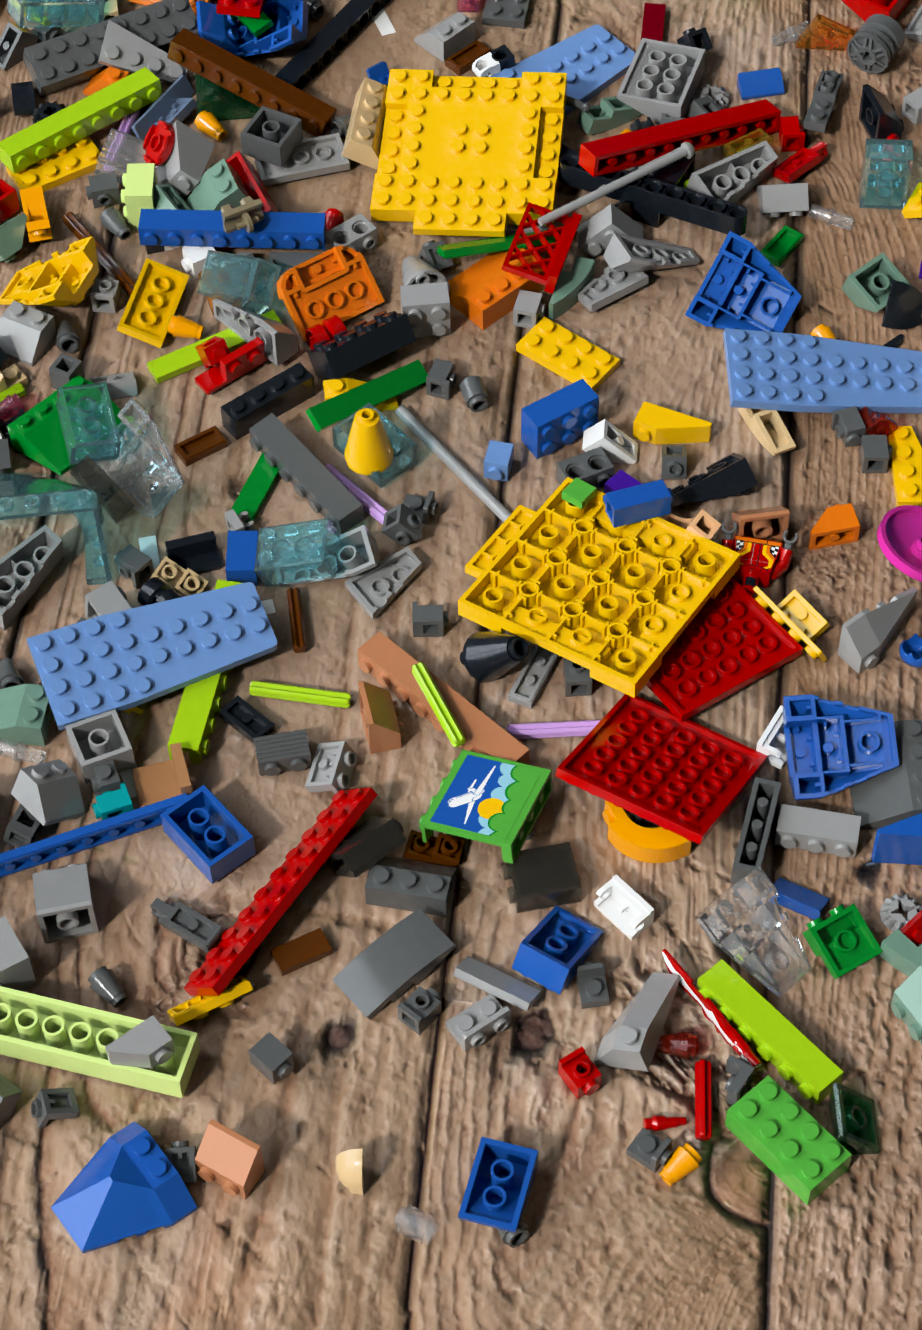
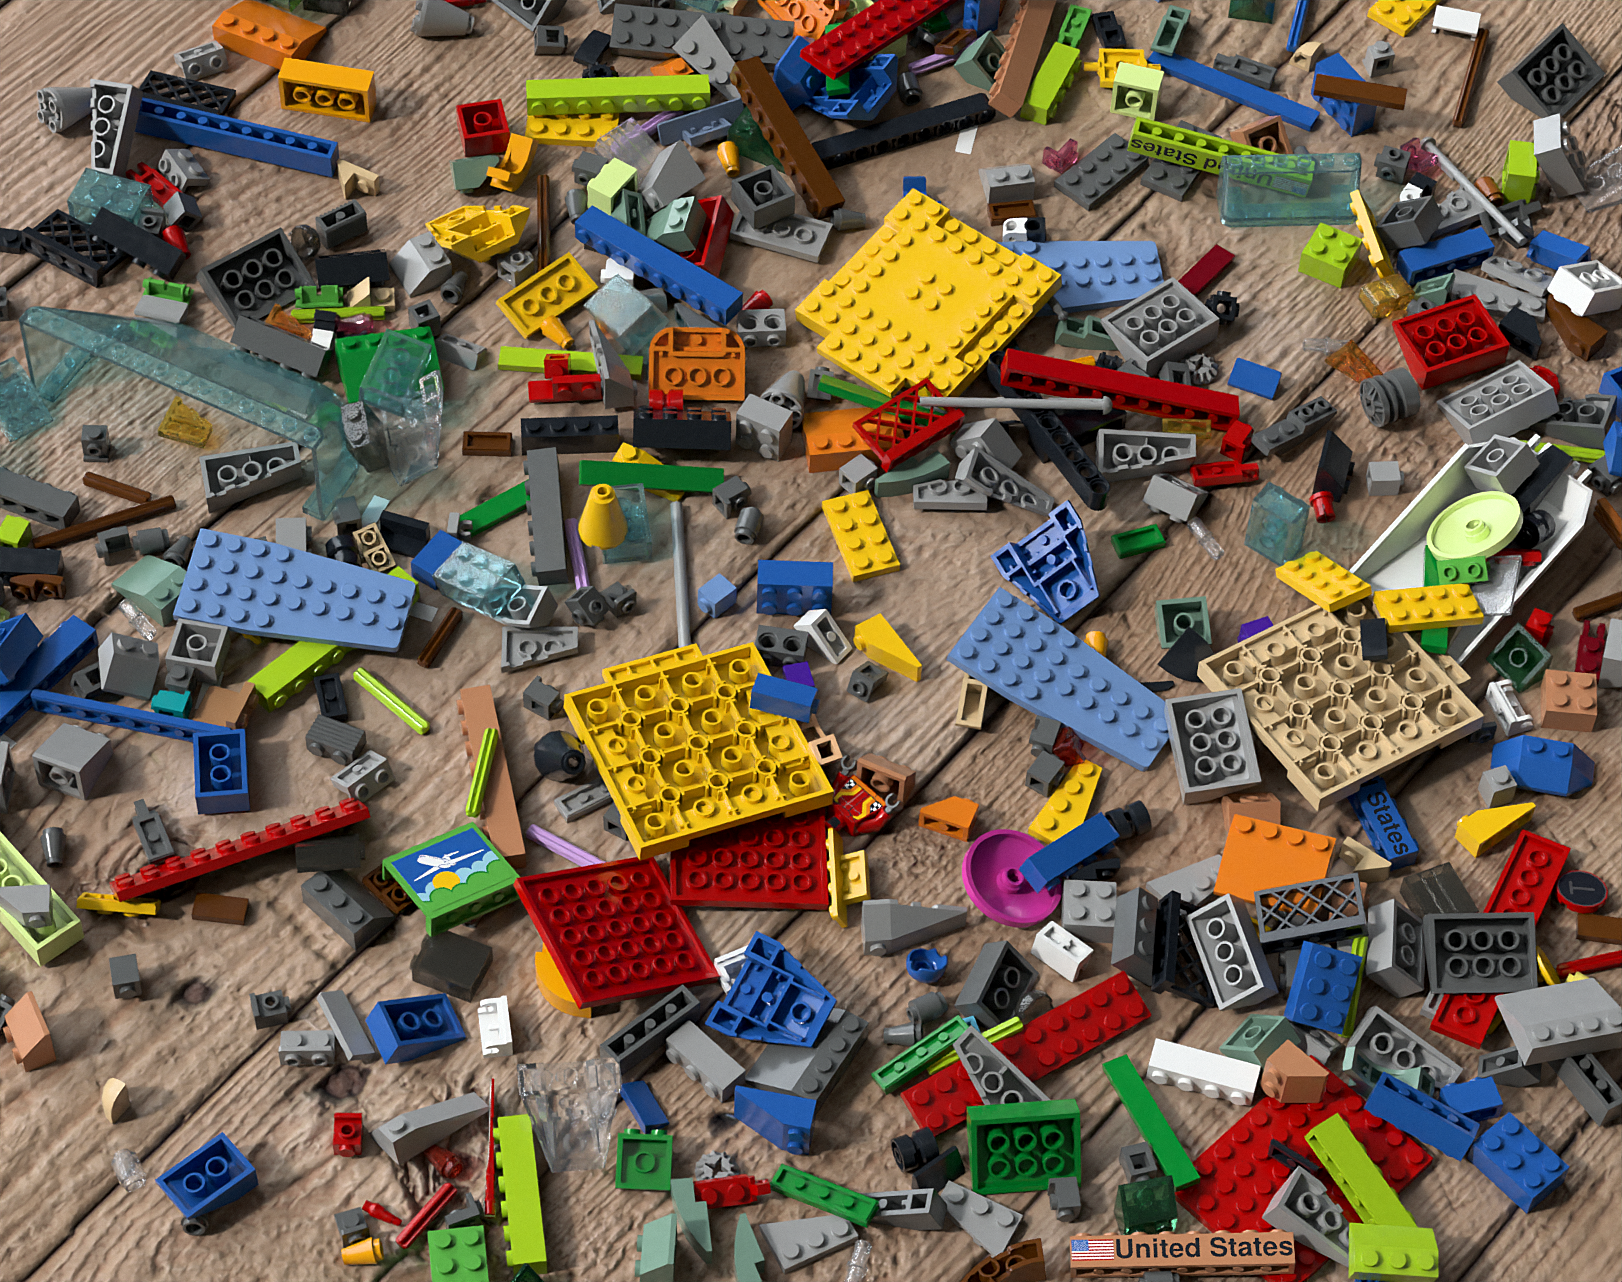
camera: 30 degrees right, 0 degrees up
red tile [143,120,175,166] -> none
dark tan hips [221,196,264,234] -> none
dark grey slope [332,908,456,1020] -> none
tan slope [342,77,387,170] -> none
nougat slope [358,681,405,754] -> none
bright green tile [562,477,597,509] -> none
dark grey bracket [576,962,609,1009] -> none
black wedge [671,452,758,506] -> none

